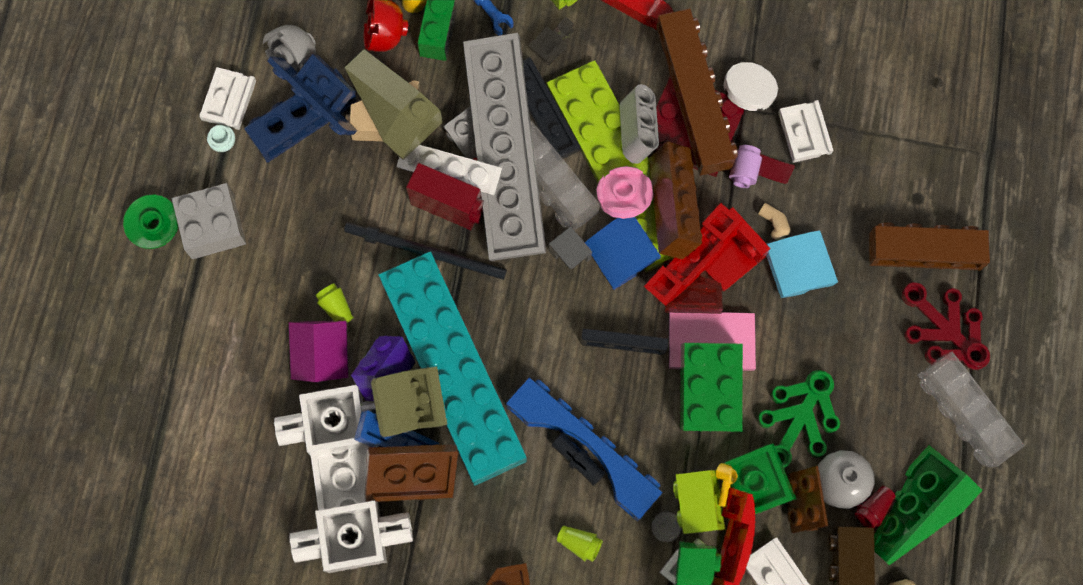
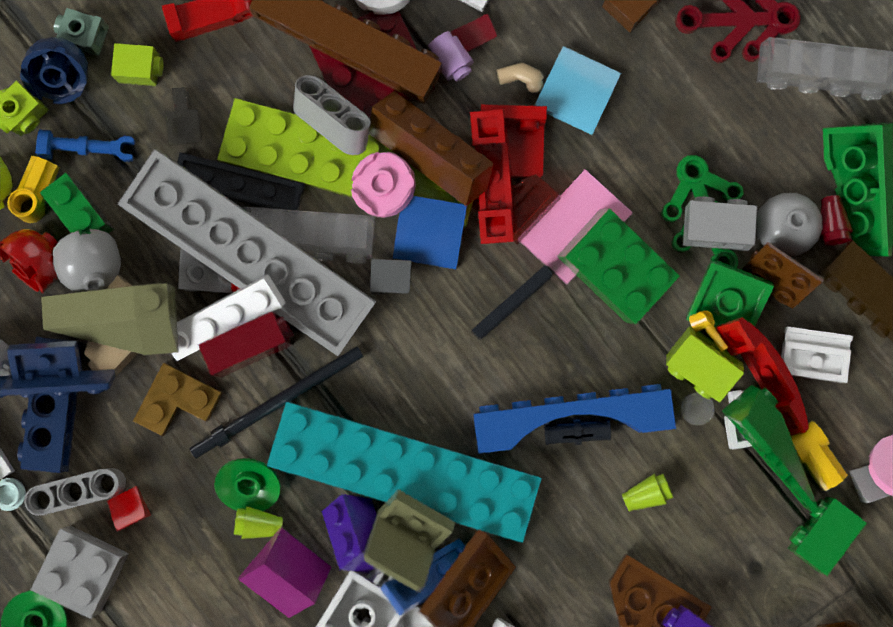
camera: 45 degrees left, 10 degrees up
none -> light grey beam [24,468,126,516]
none -> light grey cylinder [53,229,121,293]
none -> red slope [107,486,151,531]
none -> pearl gold plate [133,363,223,436]
none -> green dish [214,458,281,511]
none -> light grey brick [683,197,757,251]

